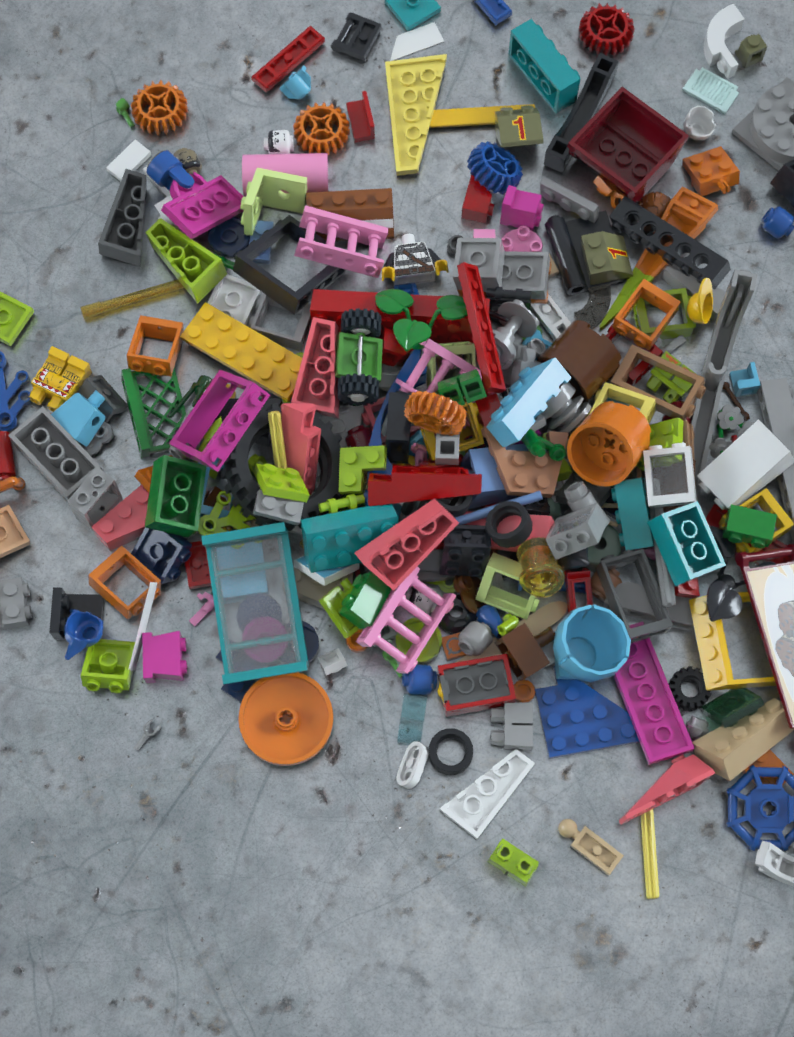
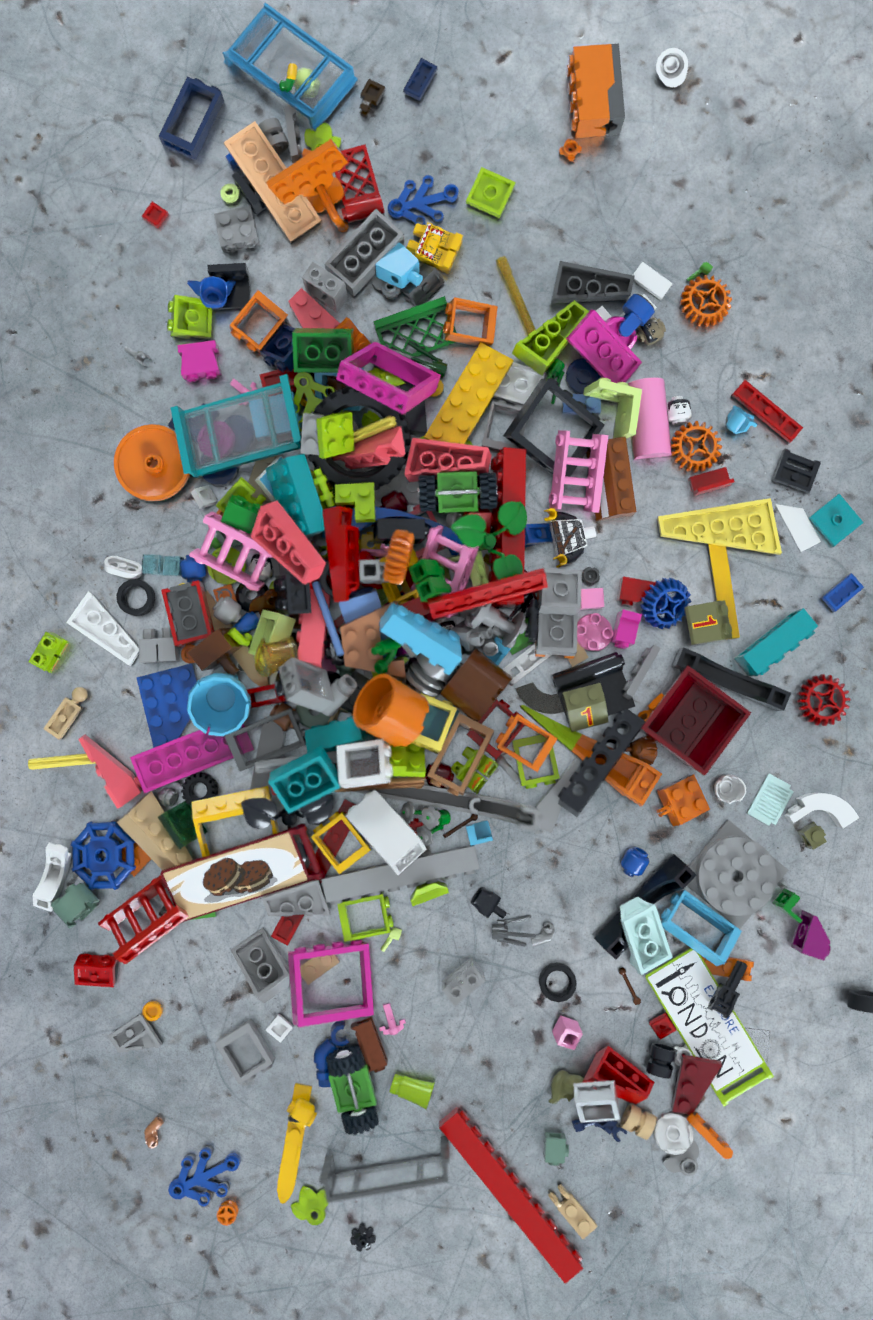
camera: 85 degrees right, 15 degrees up
white sticker [128,582,158,671] -> none
black tyre [485,501,533,548] -> none
yellow cap [687,278,713,324] -> none
green piece [722,504,777,548] -> none

